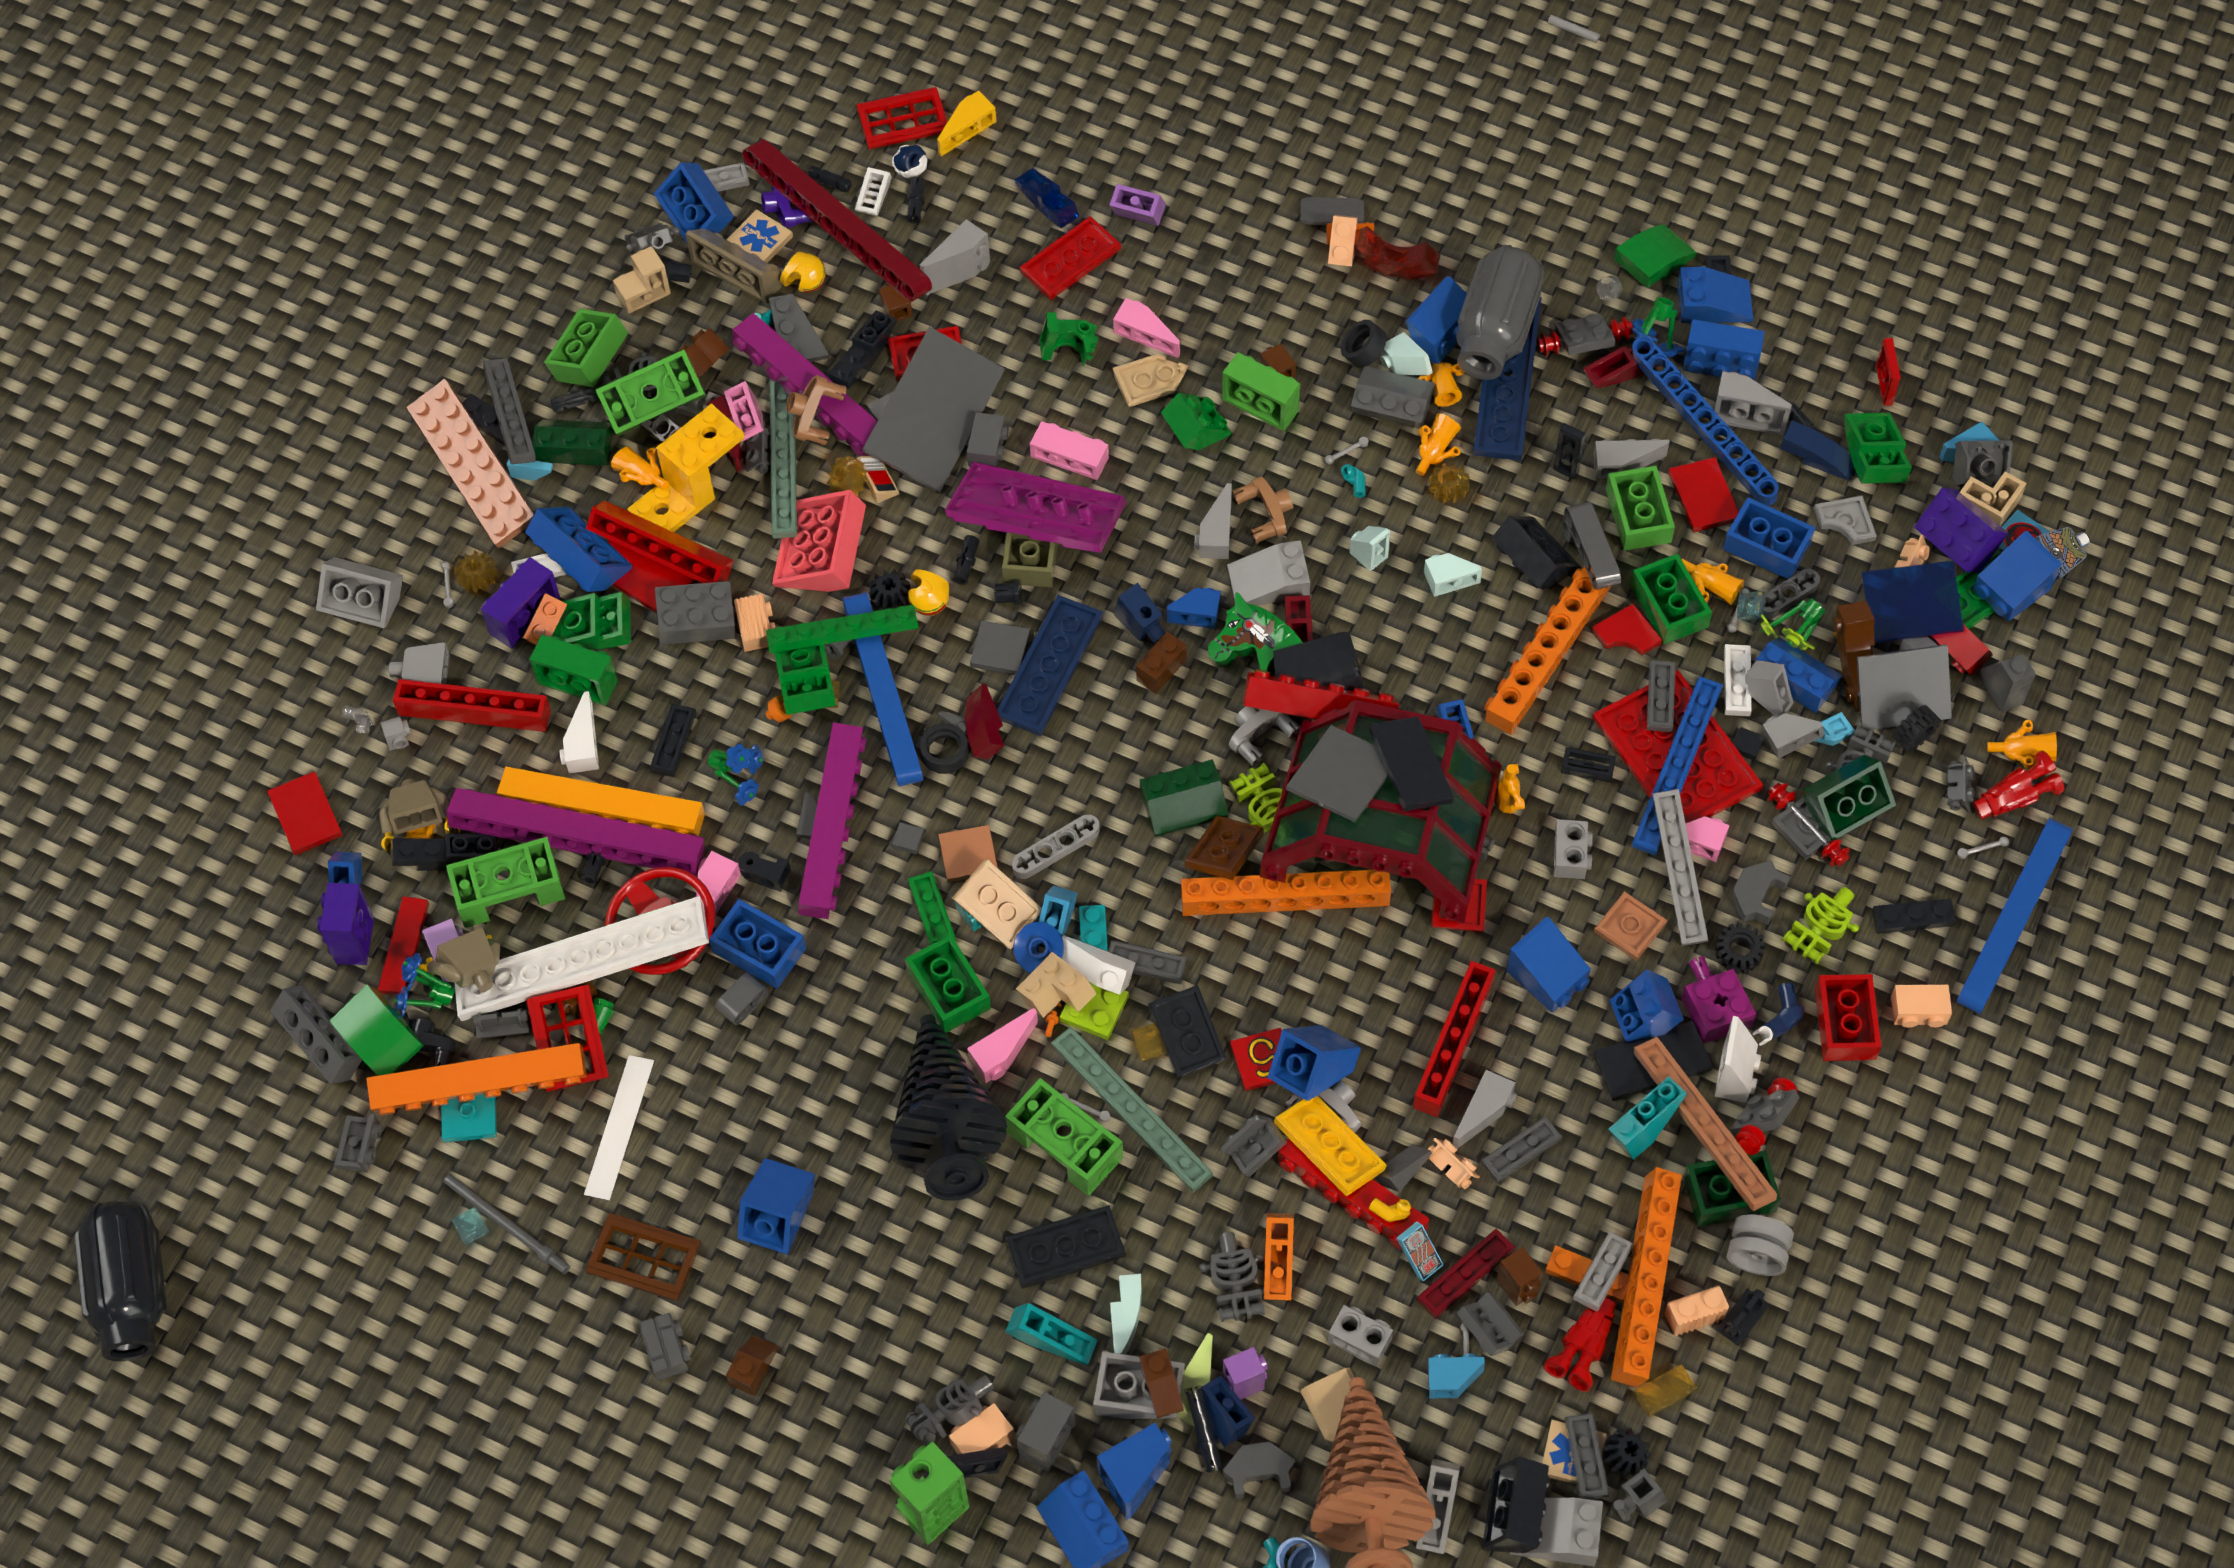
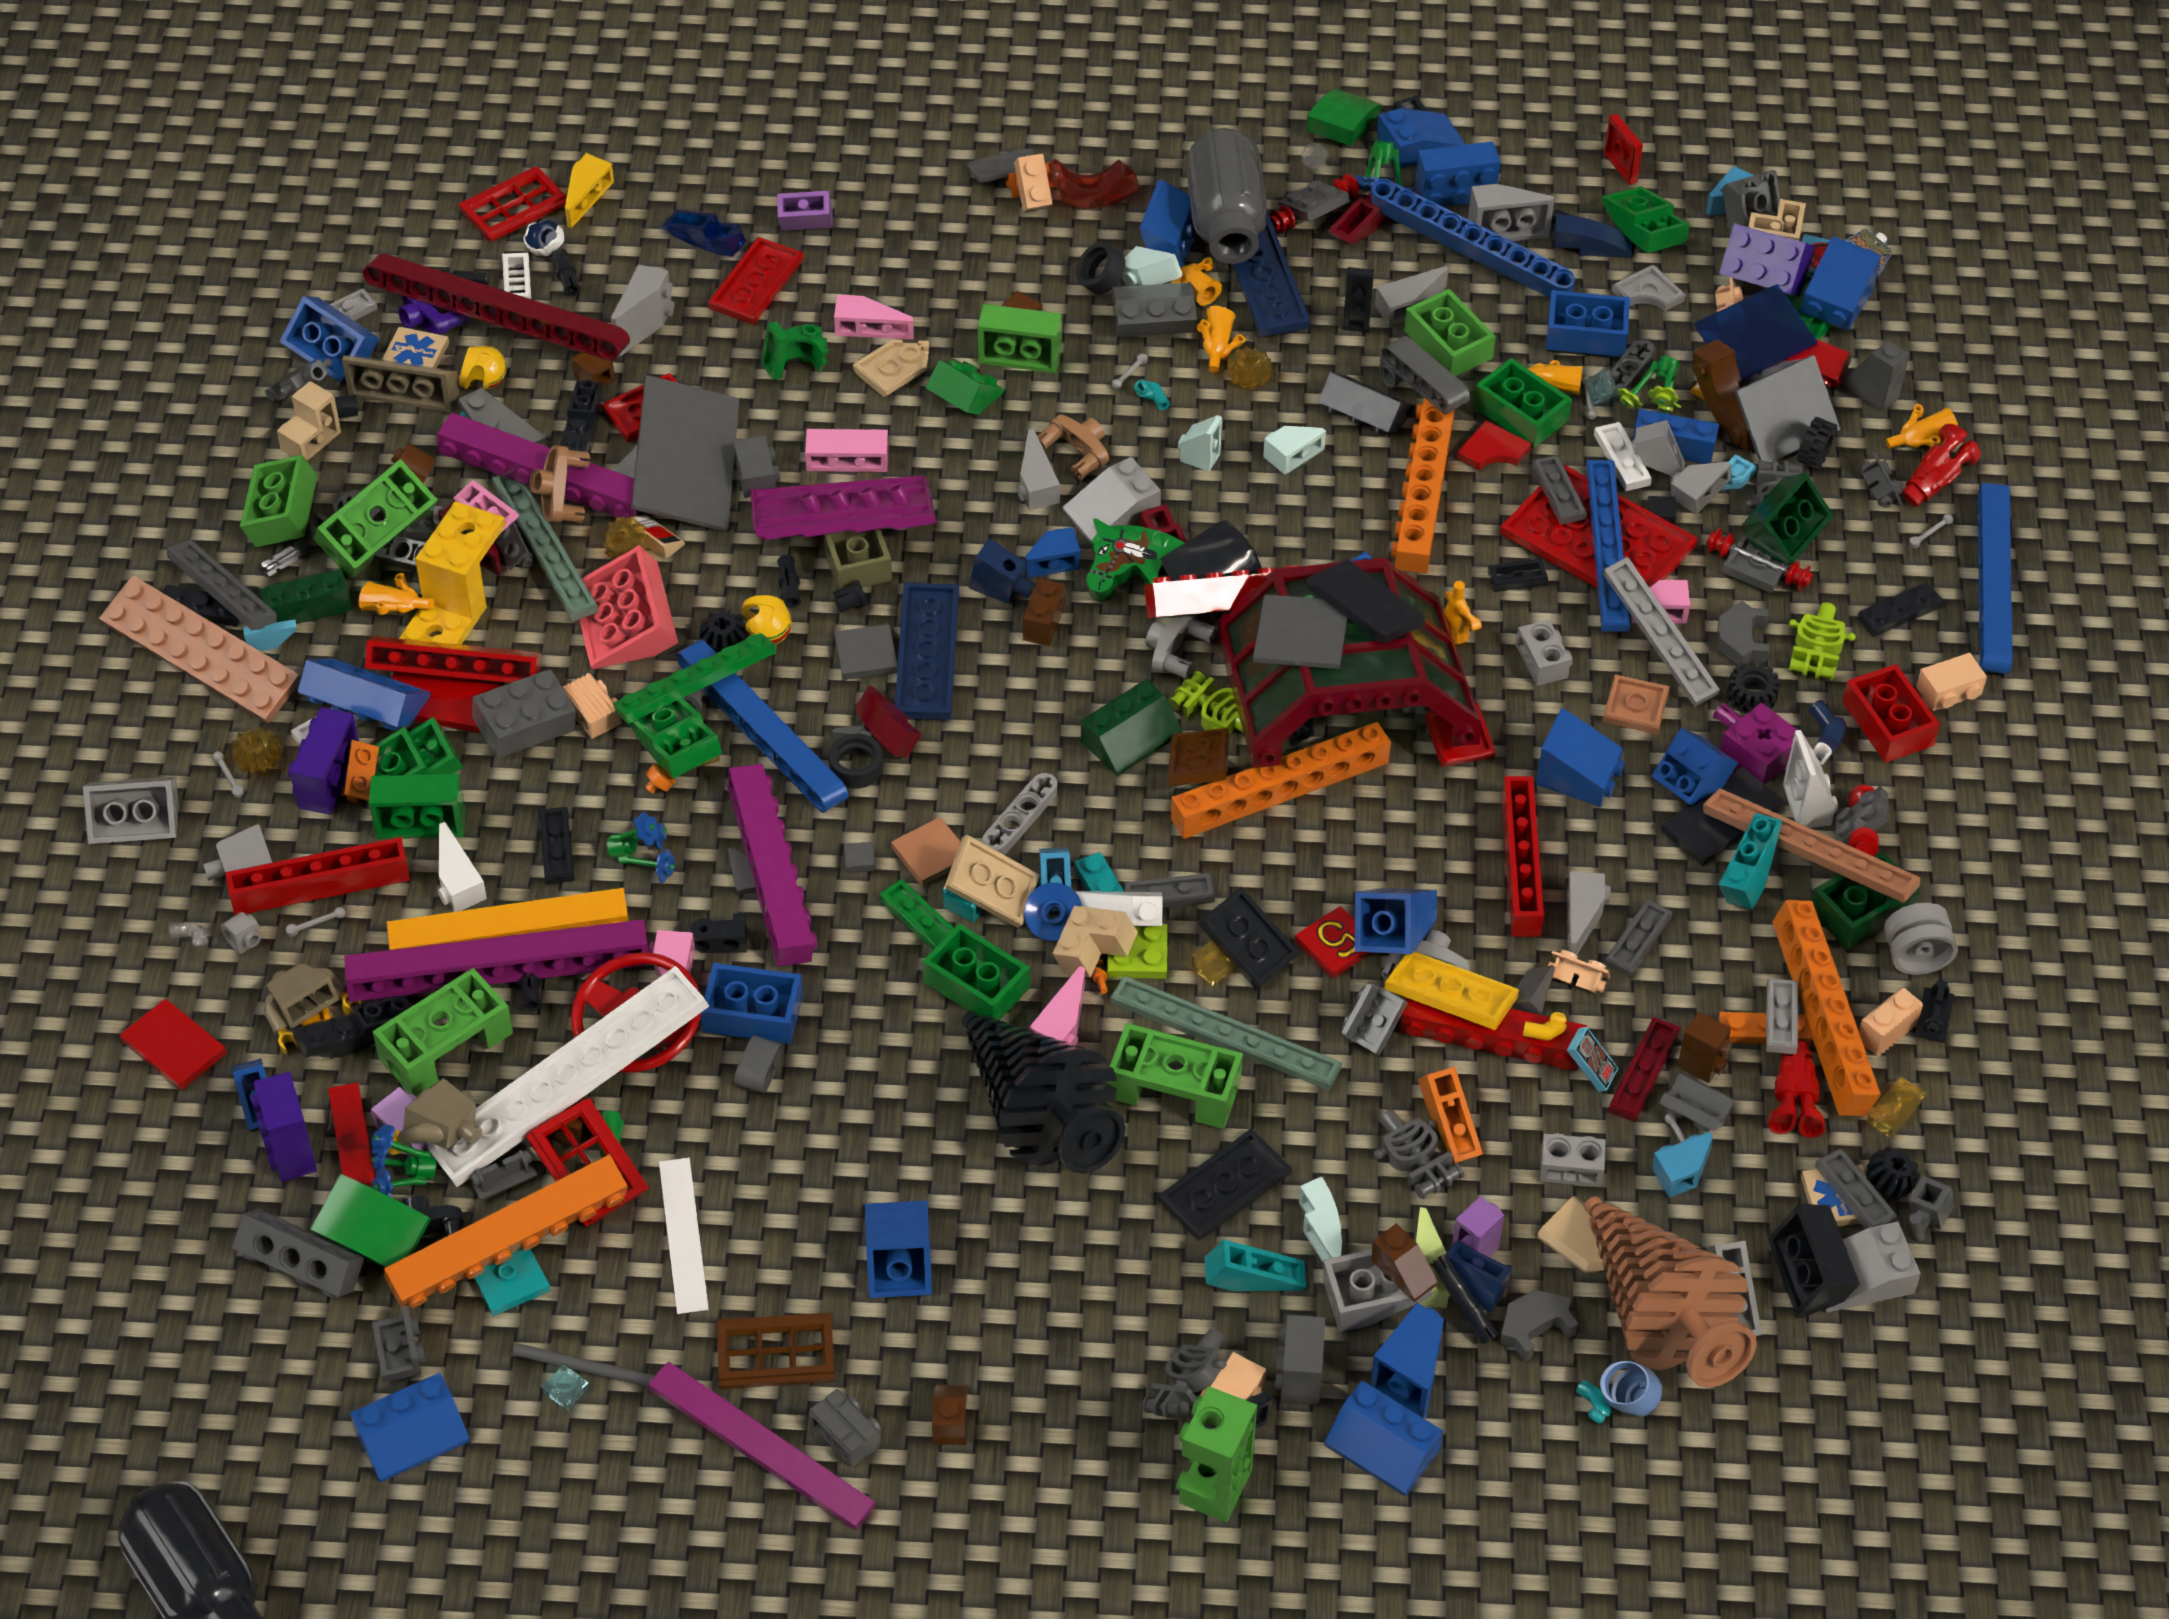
camera: 25 degrees left, 10 degrees down
red tile [1668,457,1739,533] -> none
none -> light grey hinge [286,907,346,937]
none -> blue slope [350,1372,470,1482]
none -> magenta tile [648,1361,875,1531]

